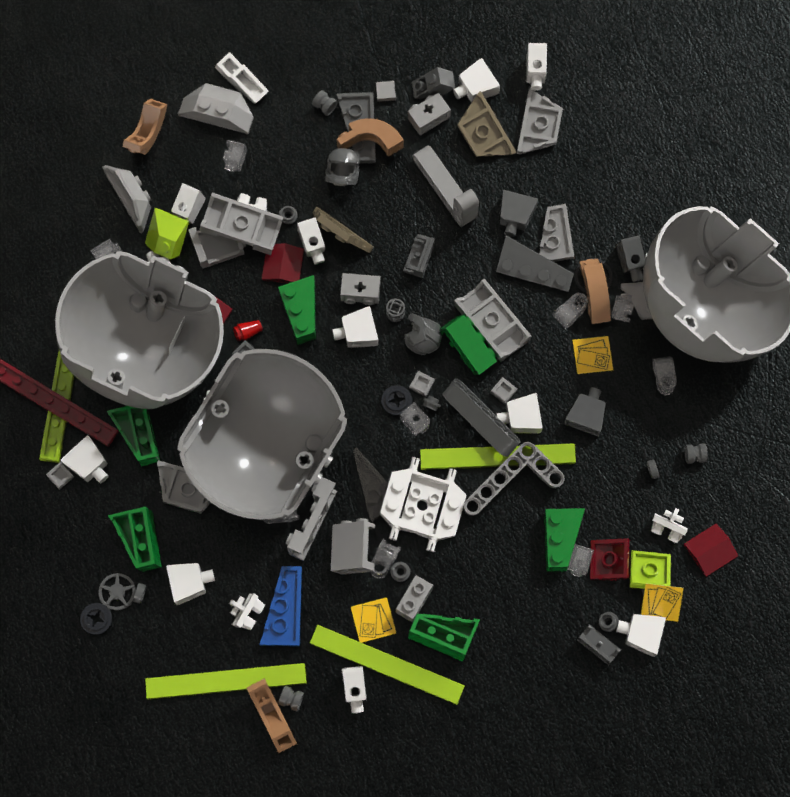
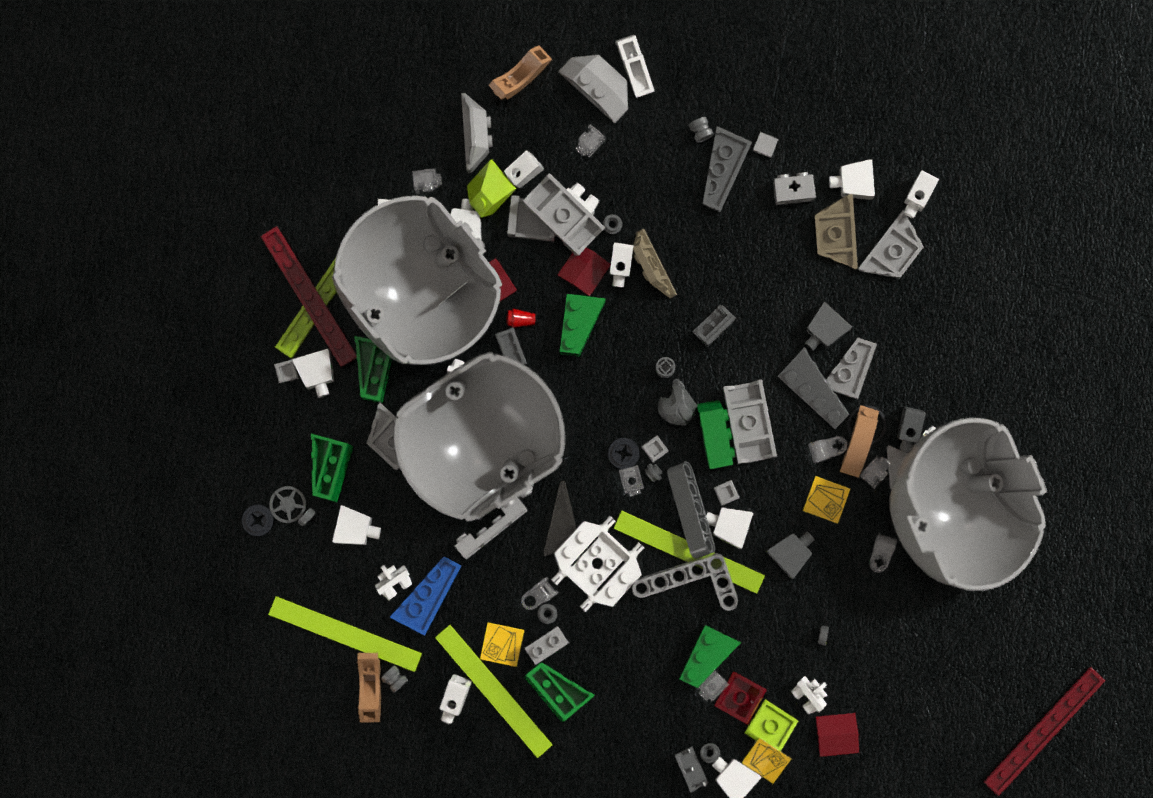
camera: 30 degrees right, 10 degrees up
dark grey helmet [325,148,359,186] -> none
light grey panel [331,518,375,575] -> none
white torso [332,306,378,348] -> none
medium nougat arch [337,118,404,156] -> none
light grey brick [340,273,381,305] -> none
dark grey slope [412,67,455,99] -> none
light grey beam [412,145,479,227] -> none
dark grey wheel [685,443,708,464] -> none

